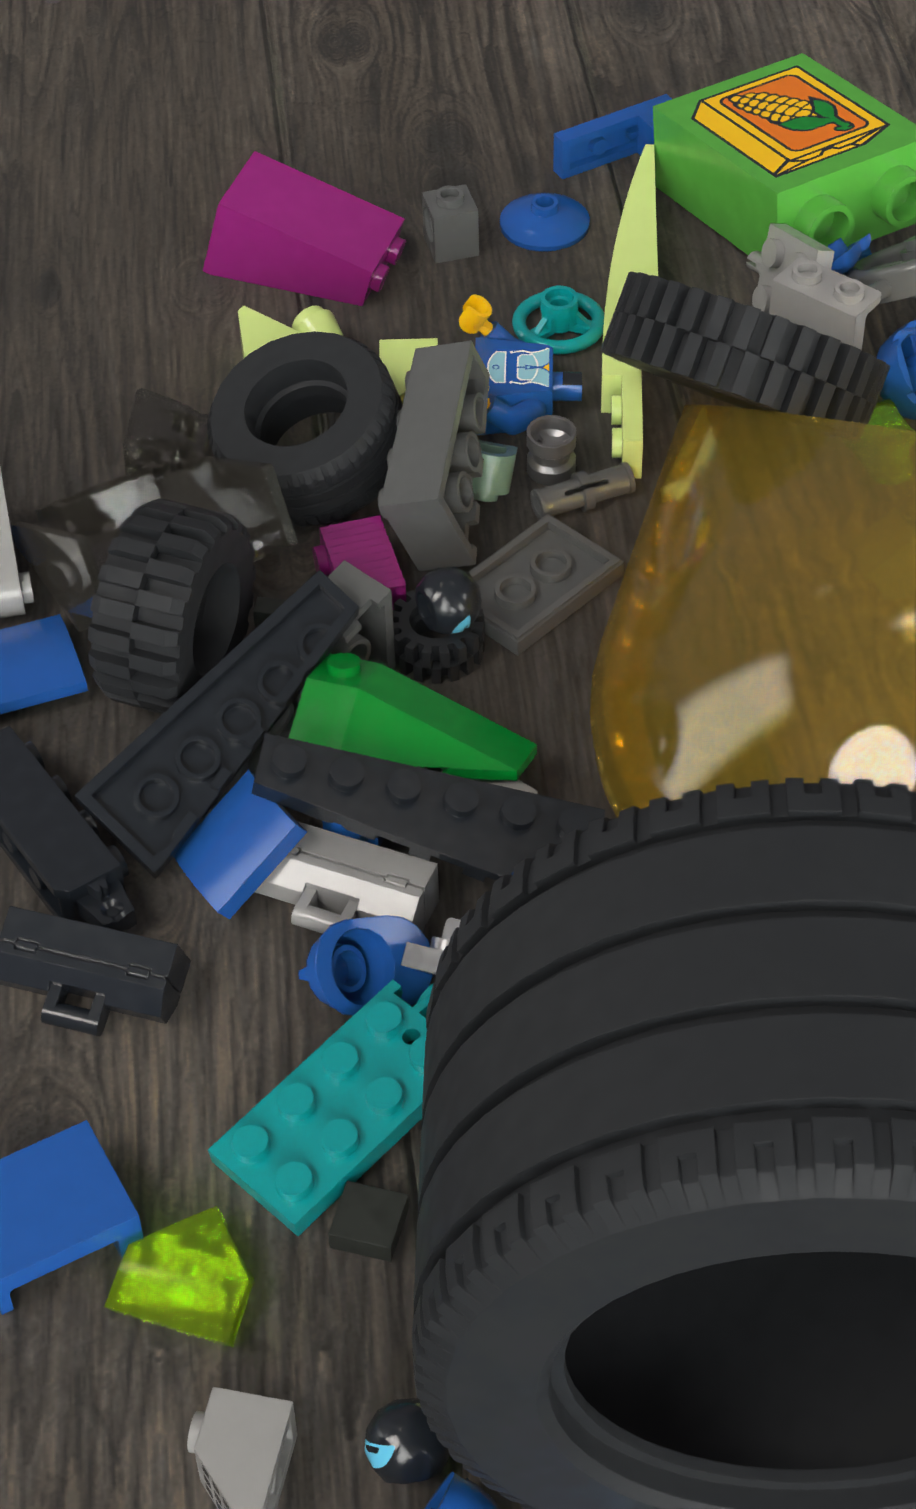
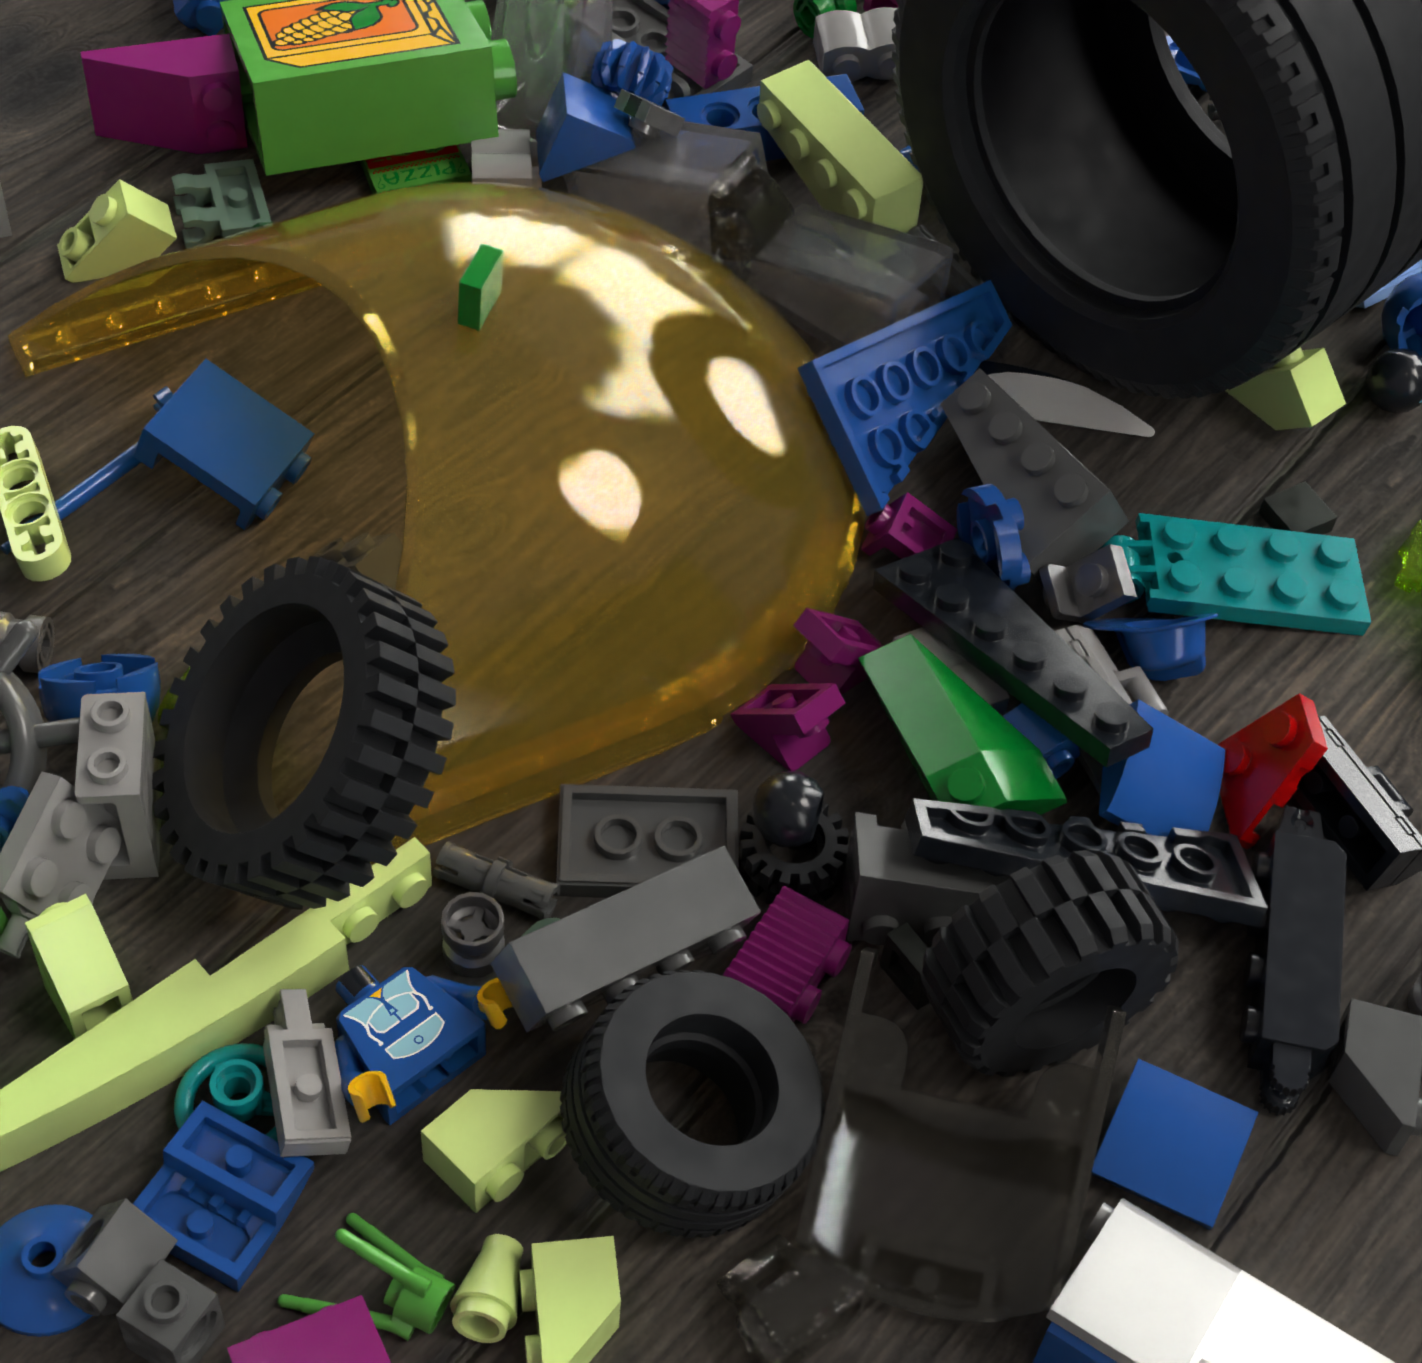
camera: 140 degrees left, 5 degrees up
none -> yellowish green slope [25,894,133,1040]
none -> dark grey brick [51,1198,178,1316]
none -> blue slope [133,1100,314,1292]
none -> light grey hinge [263,989,351,1157]
none -> bright green plant [277,1213,455,1341]
none -> magenta slope [730,683,845,771]
none -> magenta slope [793,608,884,695]
none -> red wing [1217,693,1328,849]

